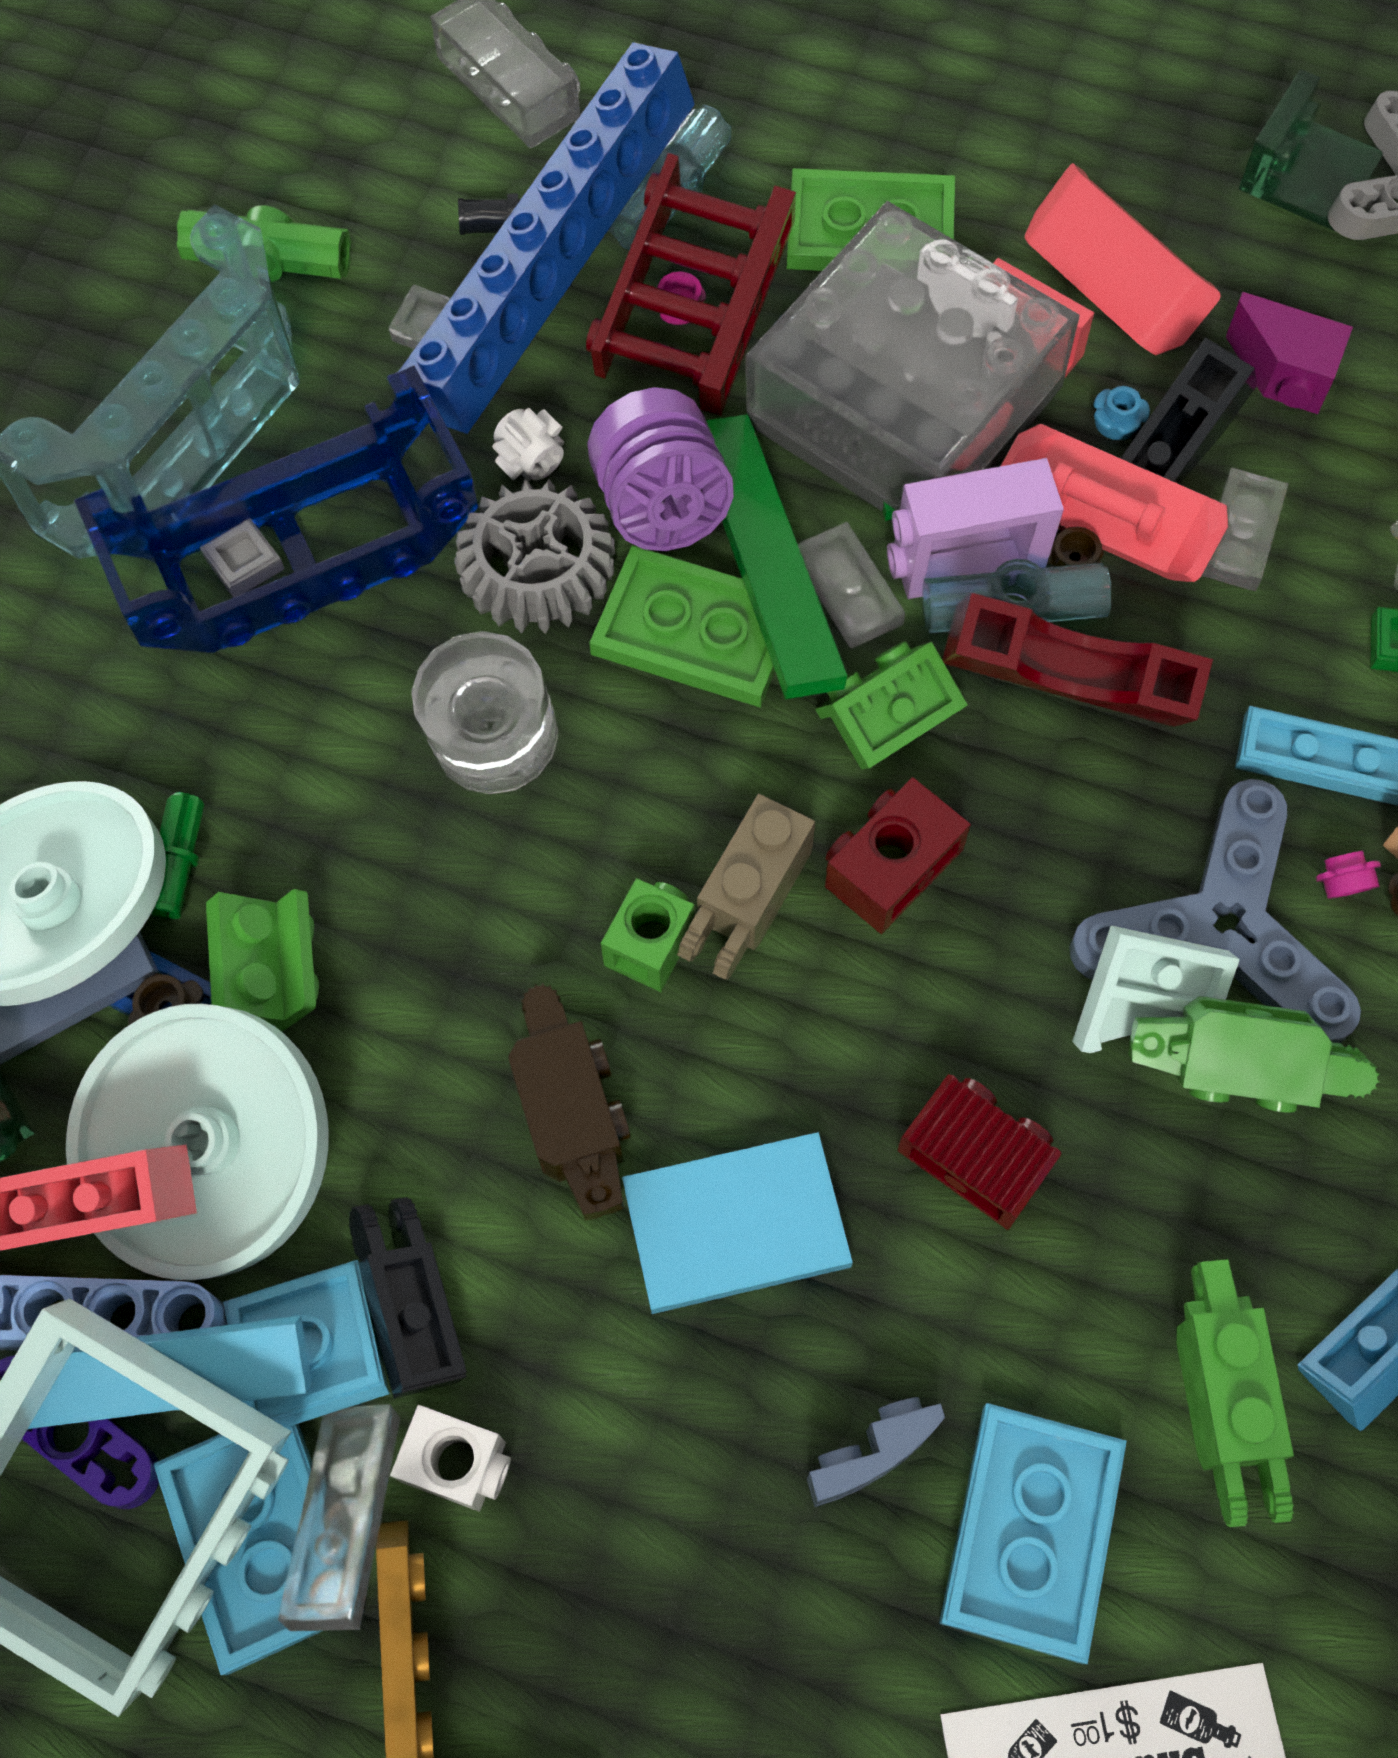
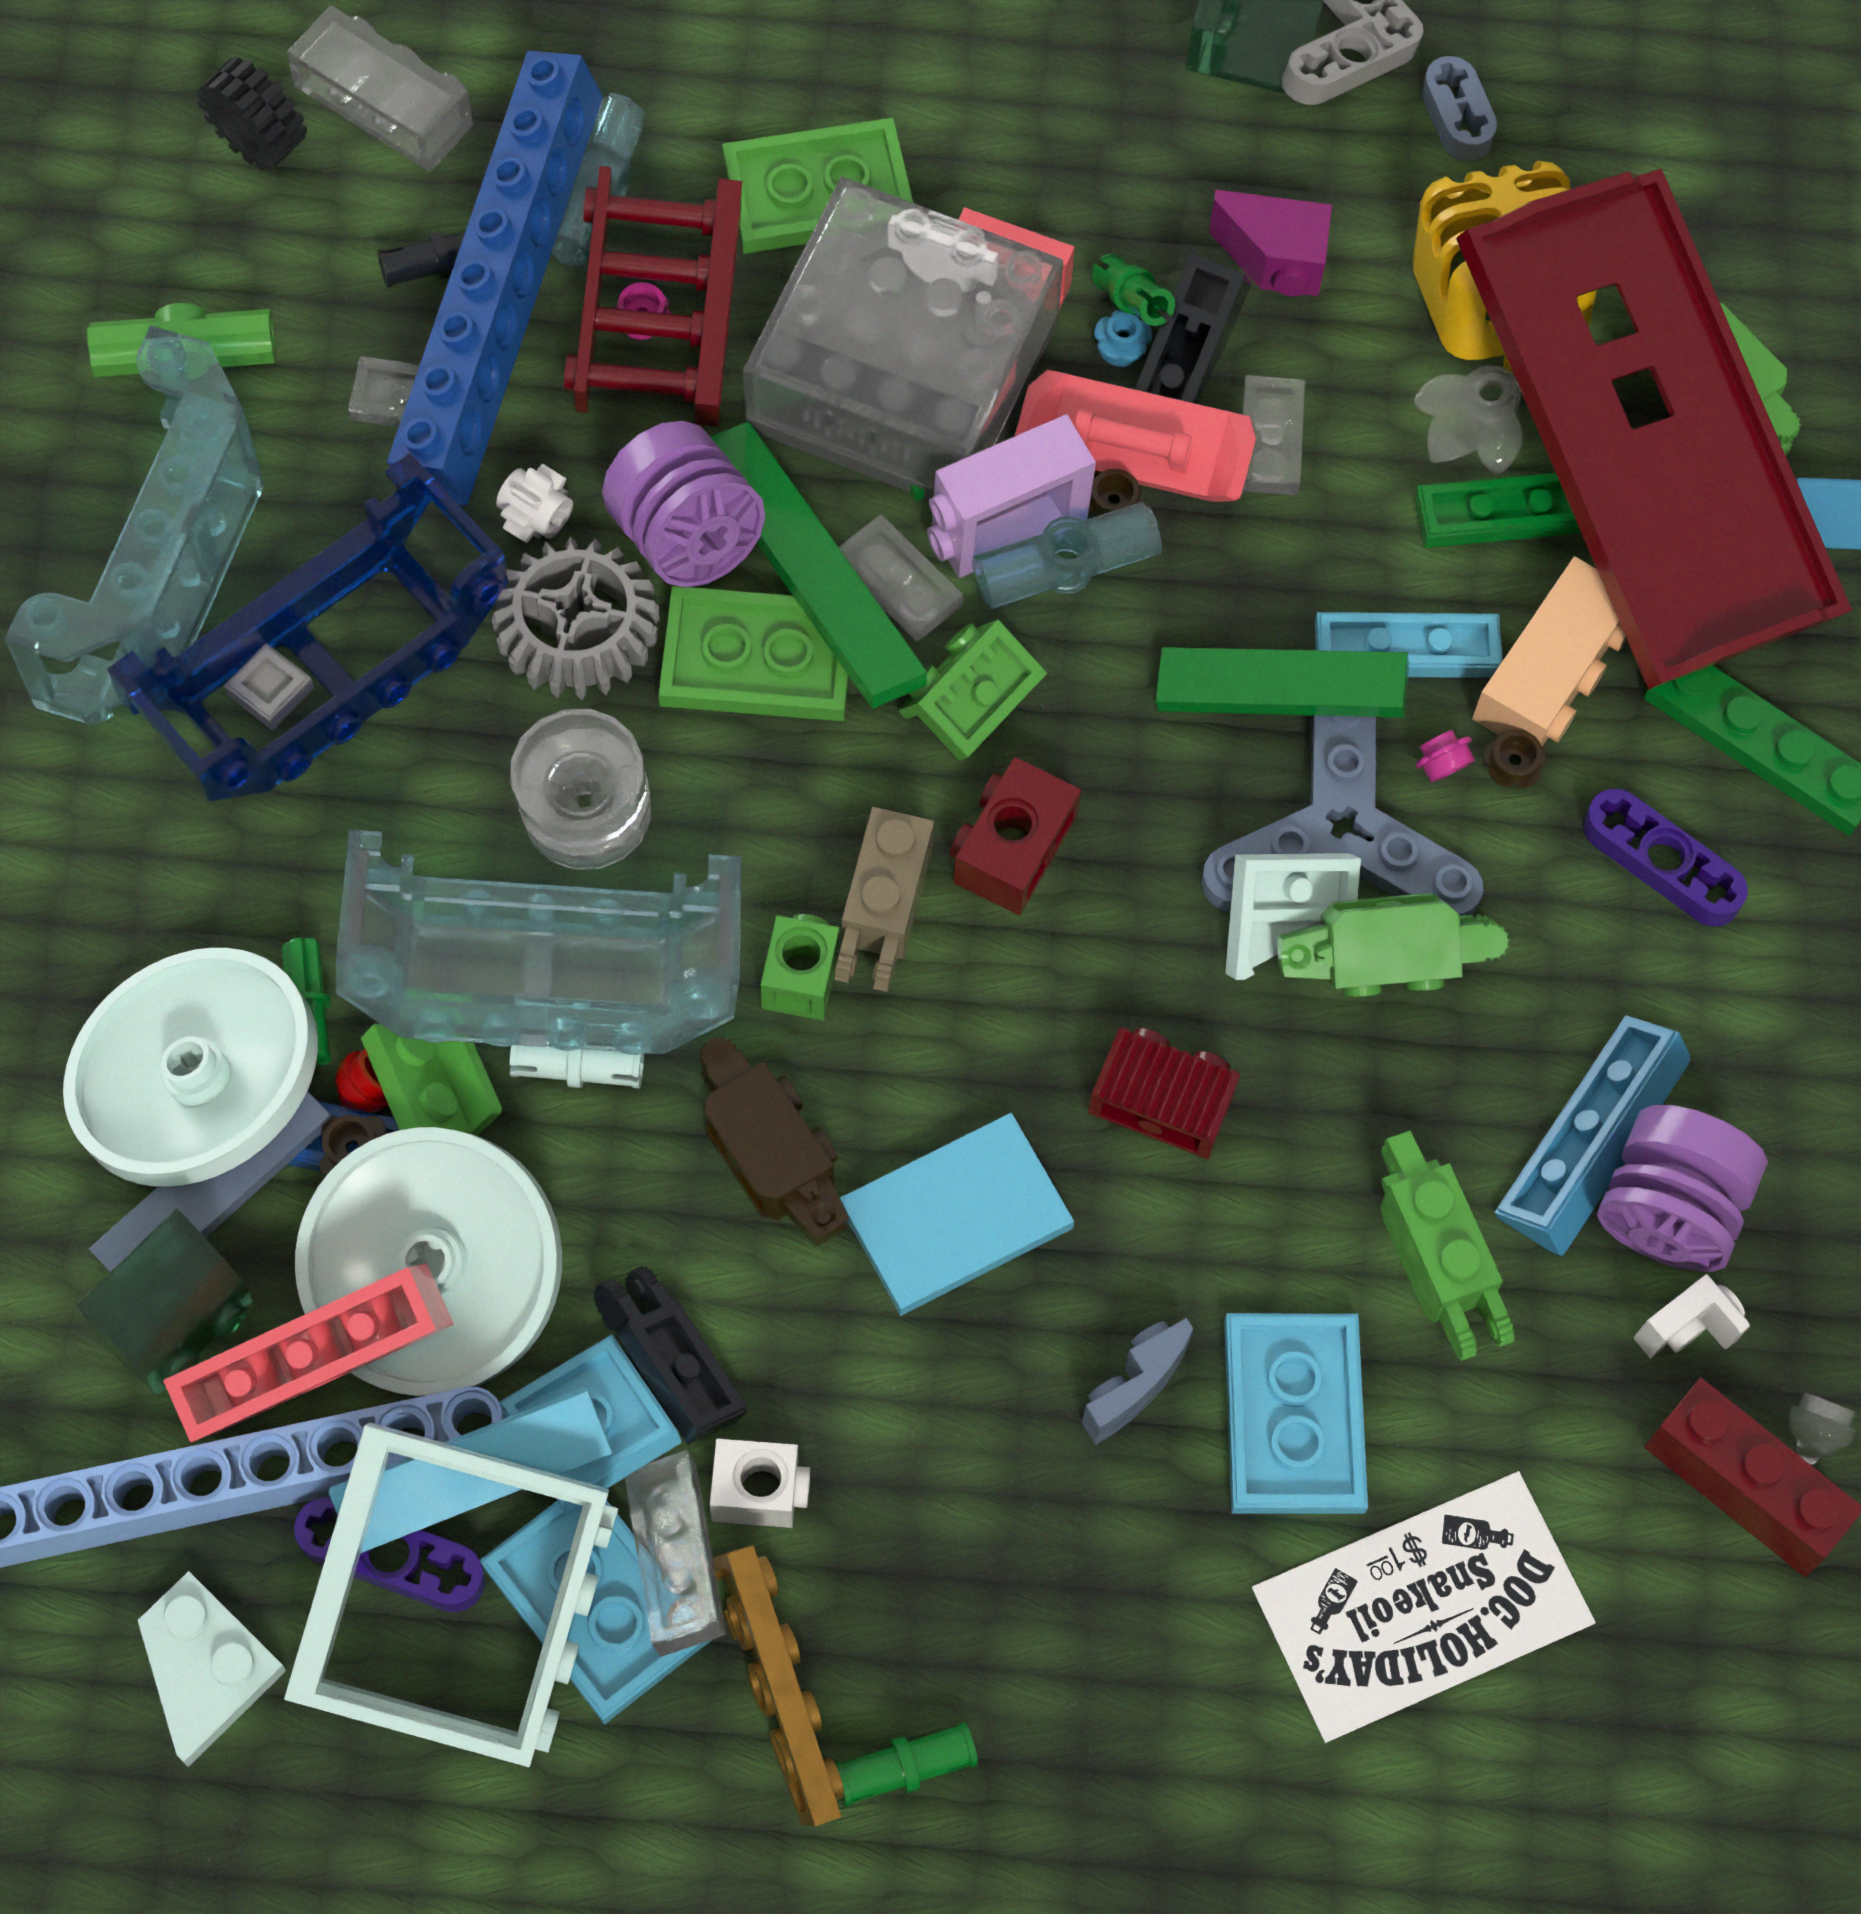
camera: 20 degrees left, 0 degrees up
dark red arch [942,593,1213,727] -> none
coral piece [1024,163,1221,356] -> none
none -> black tyre [196,57,307,171]
none -> red plate [335,1049,389,1113]
none -> clear light blue windscreen [336,830,741,1055]
none -> light aqua pin [510,1035,644,1088]
none -> green pin [1091,253,1175,326]
none -> green tile [1155,647,1410,718]

